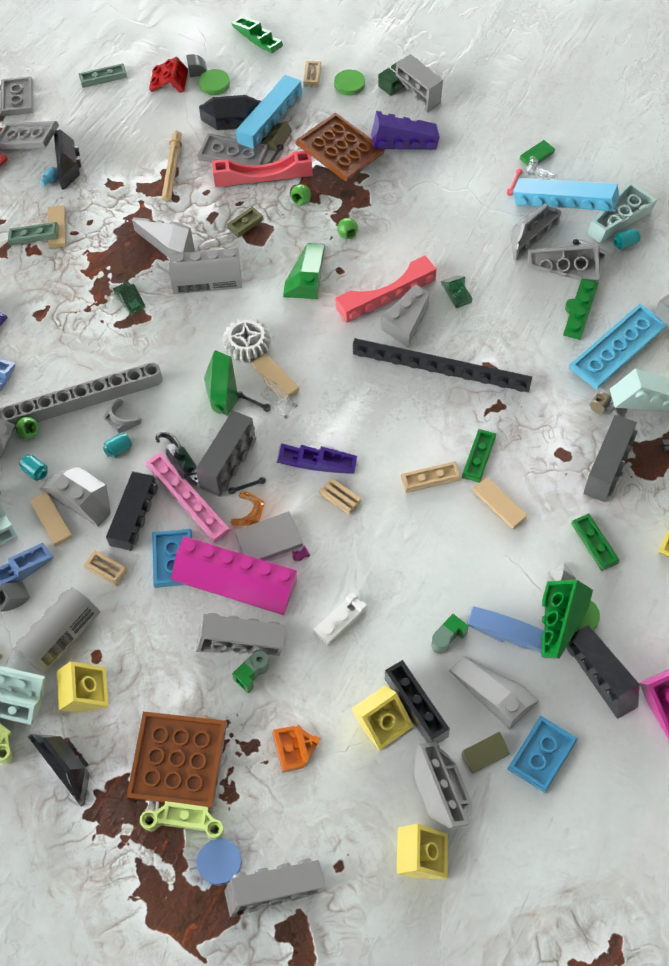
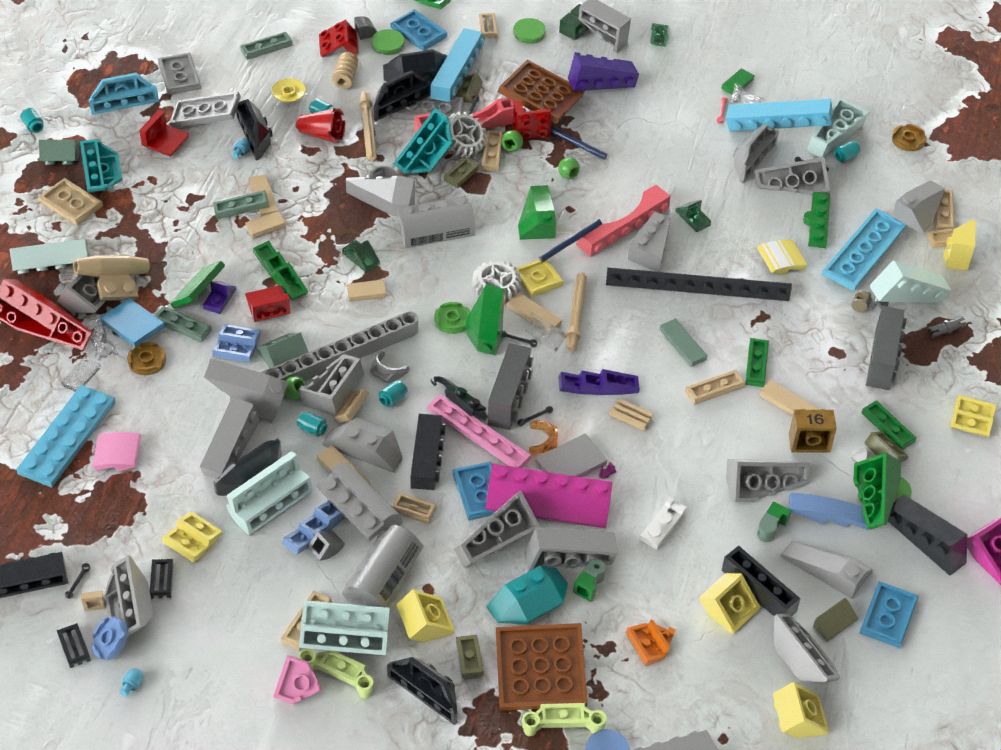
camera: 15 degrees left, 10 degrees down
none -> tan tile [245,211,286,238]
none -> red bracket [245,285,291,322]
none -> green slope [253,241,308,300]
none -> sand green slope [256,332,309,368]
none -> light yellow dish [272,78,306,103]
none -> red cone [295,108,346,143]
none -> light grey wedge [298,354,364,415]
none -> teal brick [309,99,335,113]
none -> light grey brick [316,463,403,541]
none -> tan piece [332,52,359,89]
none -> tan tile [334,389,369,423]
none -> tan tile [347,280,386,302]
none -> light grey helmet [365,166,401,179]
none -> black wedge [374,70,431,121]
none -> dark azure tile [390,9,447,51]
none -> teal wedge [393,108,453,174]
none -> bright green tile [434,302,470,334]
none -> white gear [448,111,487,158]
none -> light grey wedge [454,491,540,567]
none -> olive plate [456,634,484,678]
none -> tan tile [481,130,503,172]
none -> teal wedge [487,566,568,624]
none -> red bracket [512,100,552,140]
none -> light yellow tile [517,260,563,298]
none -> dark blue bar [539,218,602,263]
none -> dark blue bar [550,126,608,160]
none -> tan axle [566,272,587,352]
none -> clear green slope [650,23,670,47]
none -> sand green tile [660,318,708,367]
none -> light grey wedge [726,459,810,502]
none -> light yellow slope [757,240,807,274]
none -> pearl gold brick [789,409,837,453]
none -> olive slope [865,431,908,463]

